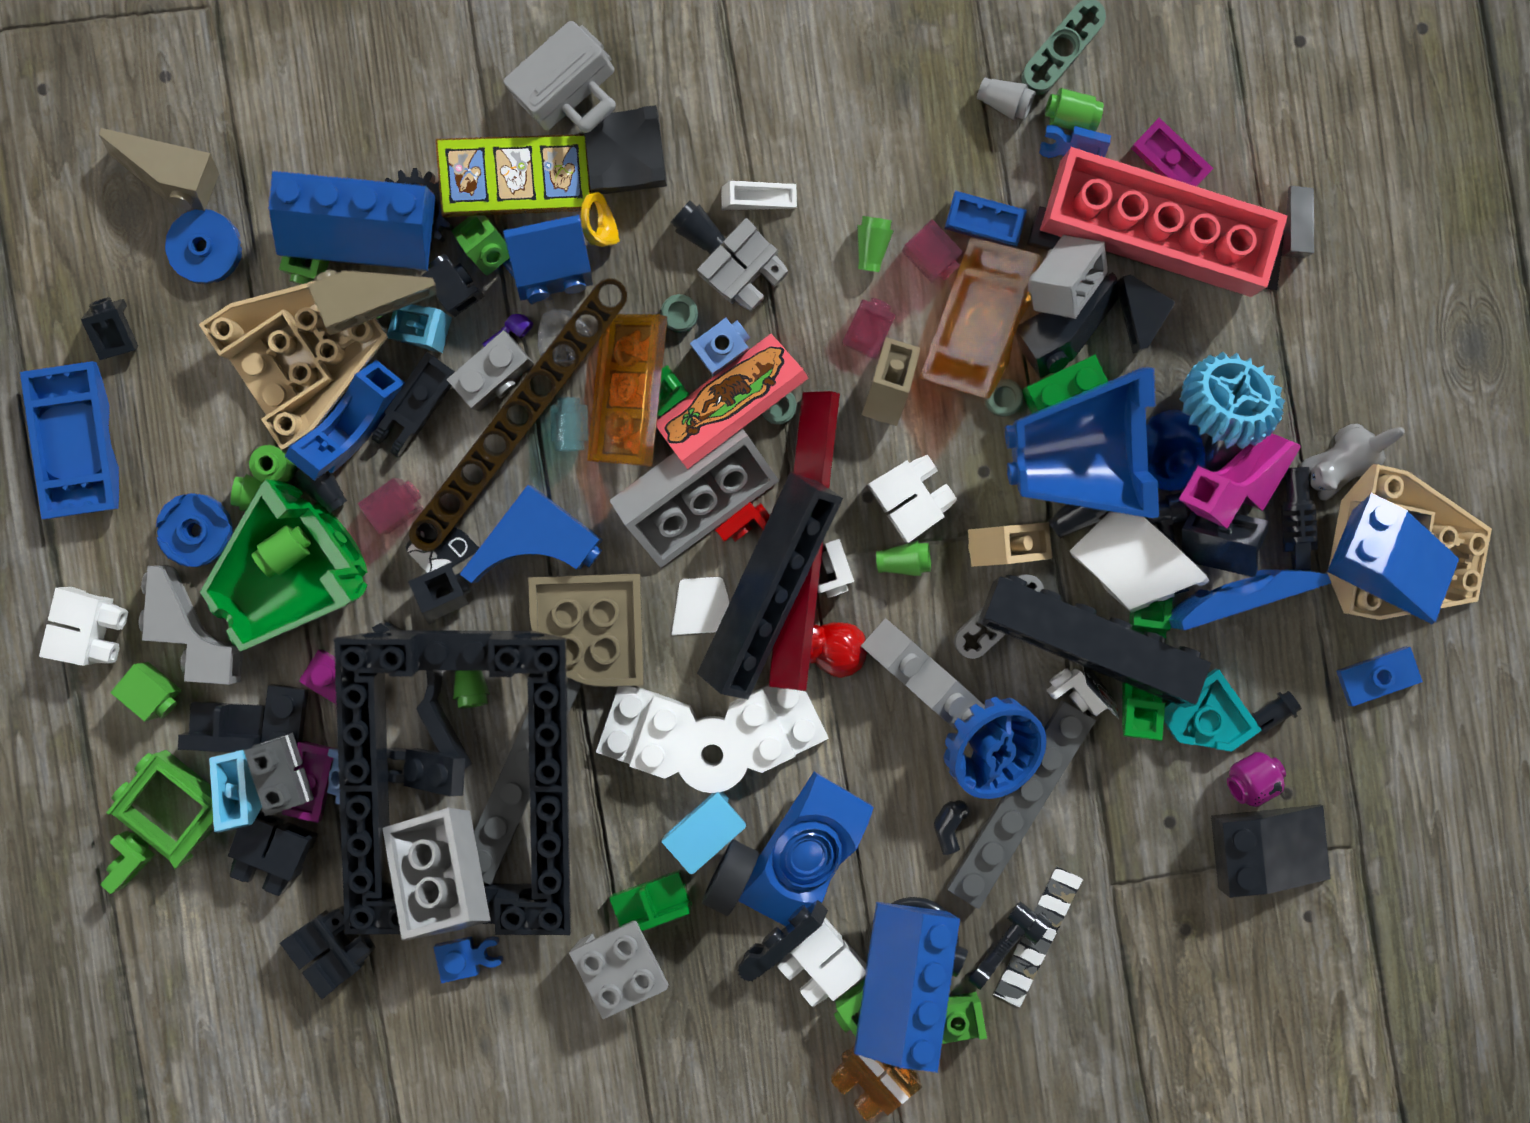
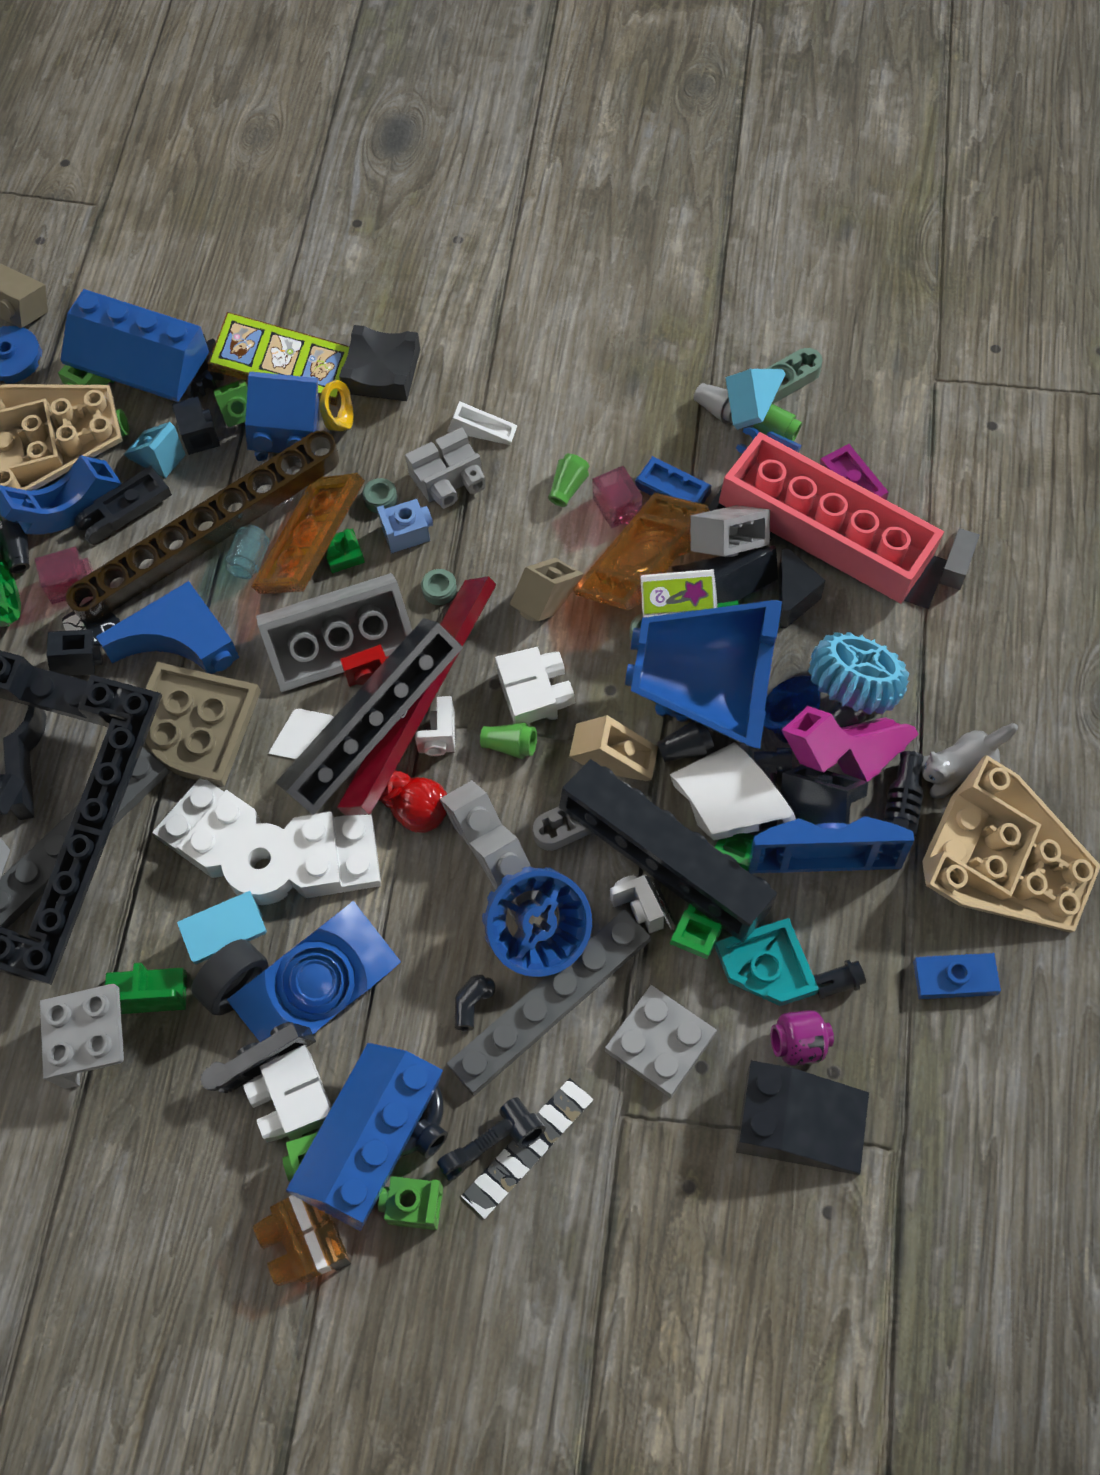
camera: 20 degrees right, 25 degrees down
dark tan slope [307,270,436,336] -> none
light grey brick [446,330,534,411] -> none
bright green cone [453,671,490,709] -> none
dark purple hand [482,314,533,347] -> none
light grey piece [504,21,616,133] -> none
tile [655,334,808,469] -> none
black cone [670,200,726,255] -> none
clear pink bracket [842,298,896,360] -> none
blue slope [1327,493,1459,624] -> none
none -> light grey plate [605,985,717,1098]
none -> slope [641,569,717,618]
none -> medium azure slope [725,369,786,430]

